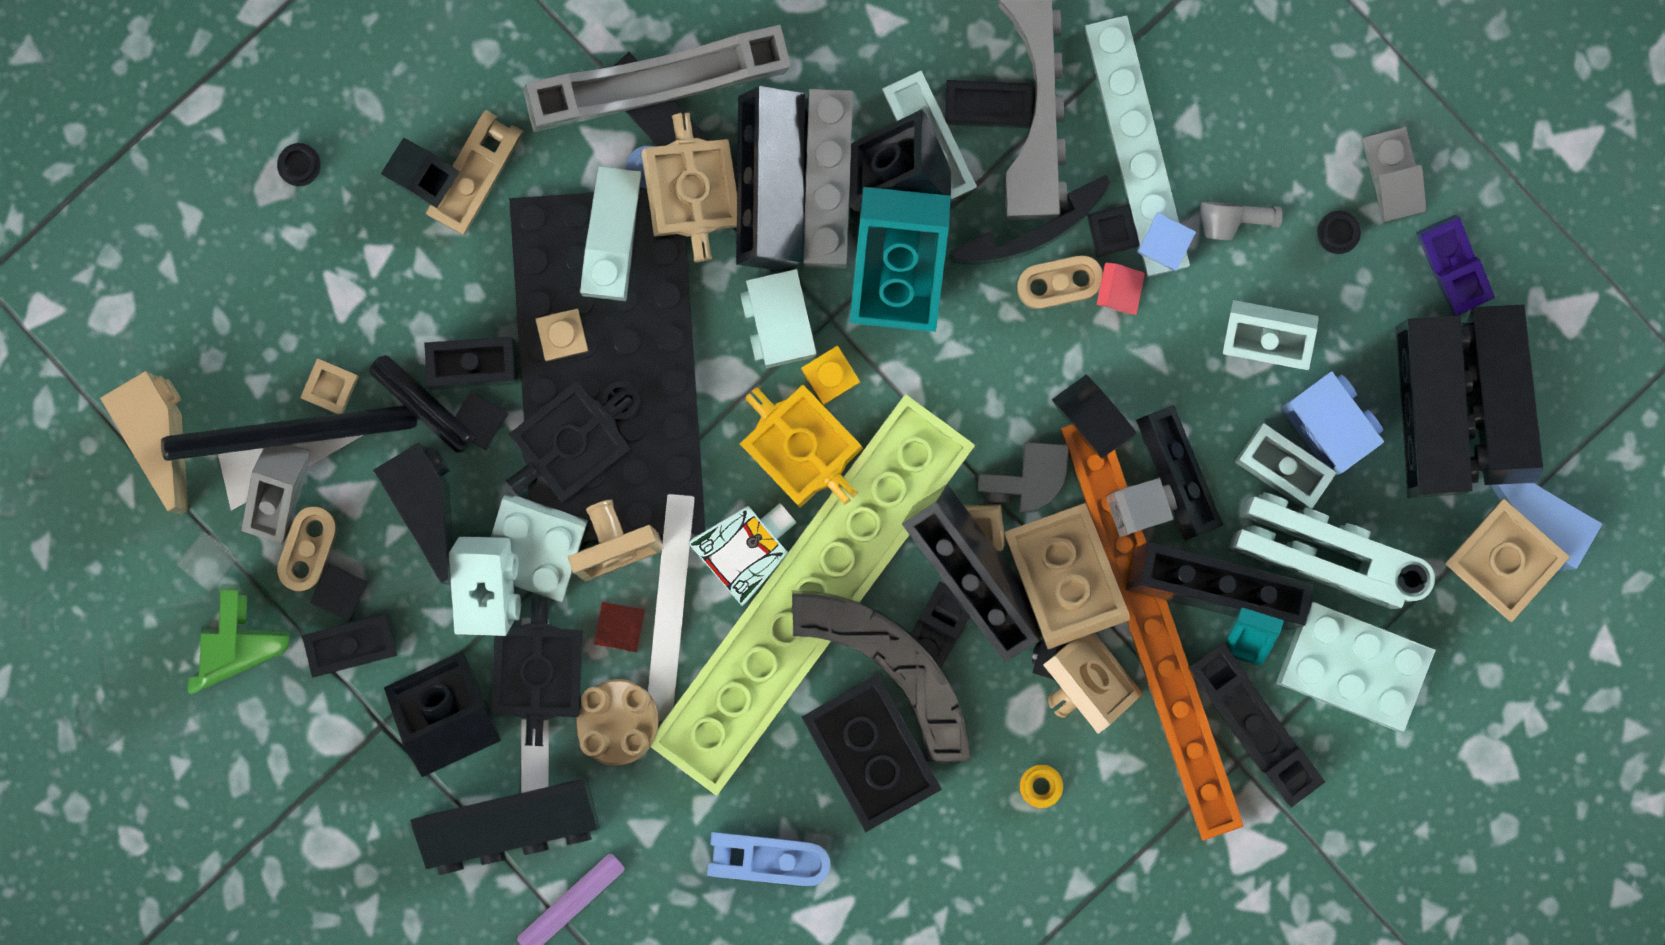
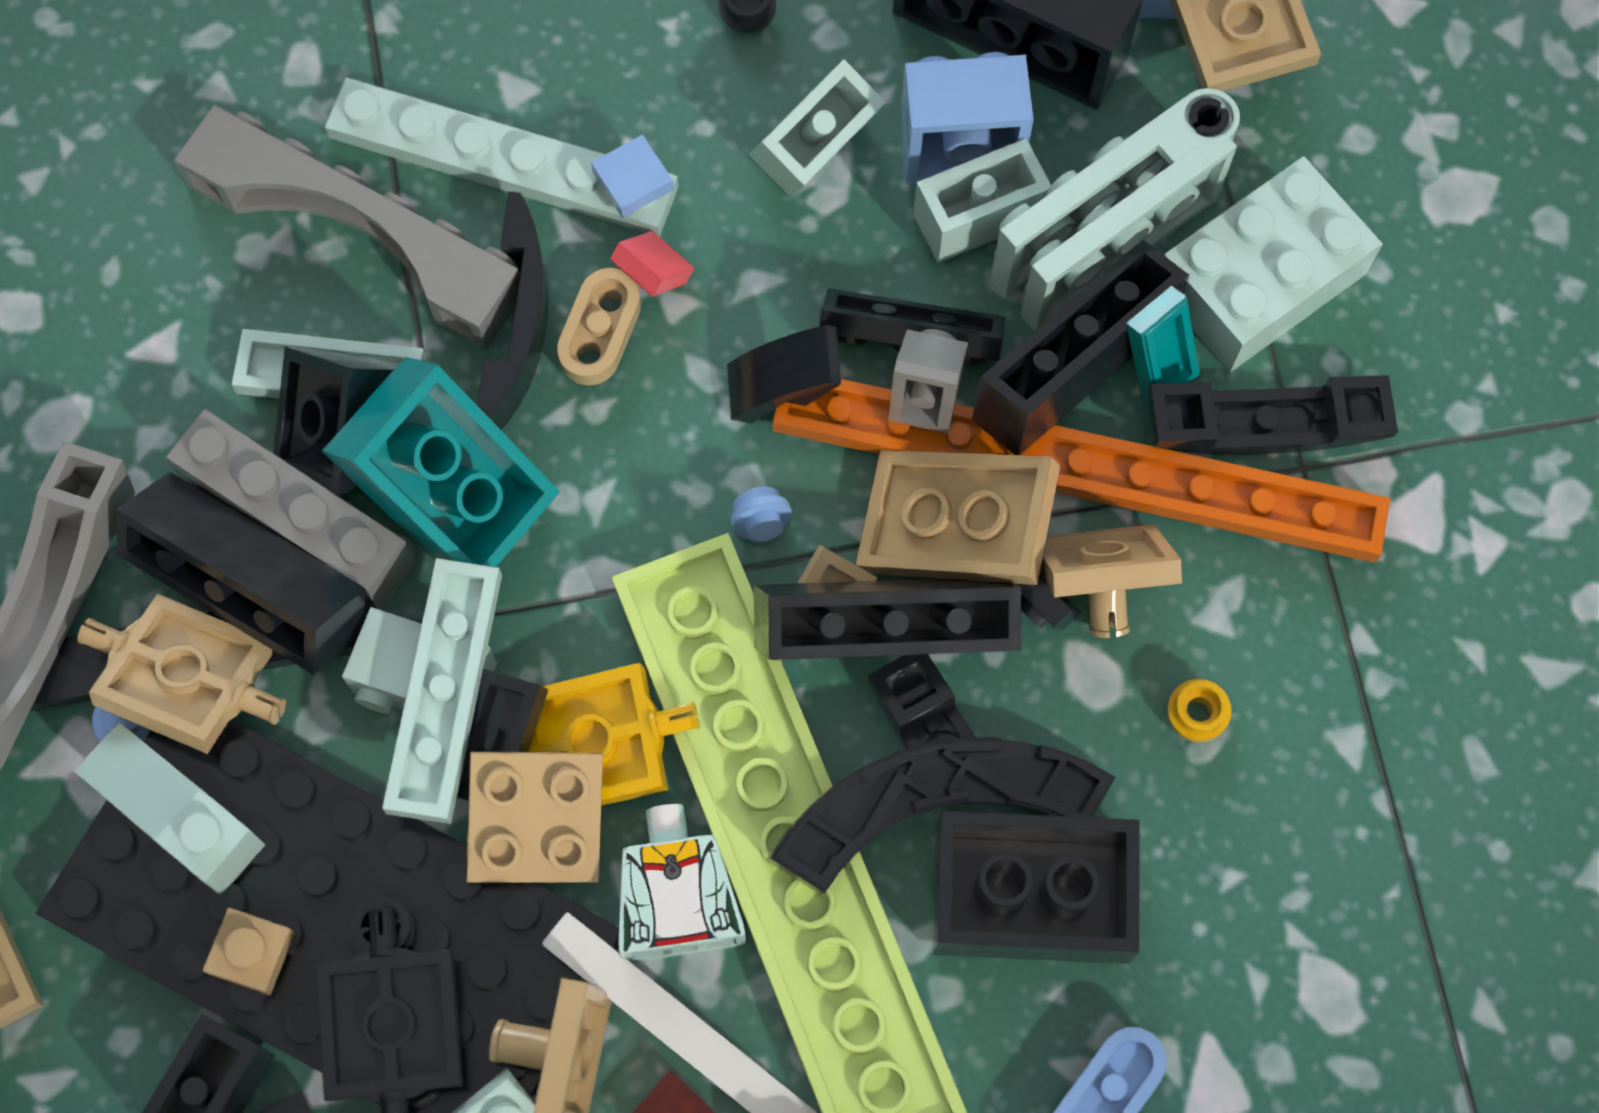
camera: 55 degrees left, 15 degrees down
yellow plate [801,345,860,406] -> none
black tile [945,80,1033,129] -> none
dark grey brick [976,442,1069,513] -> none
black tile [1087,204,1140,258] -> none
light grey bar [1200,201,1282,240] -> none
none -> light aqua plate [382,558,502,824]
none -> black plate [457,669,549,801]
none -> tan hinge [466,752,603,882]
none -> light blue plate [730,486,792,542]

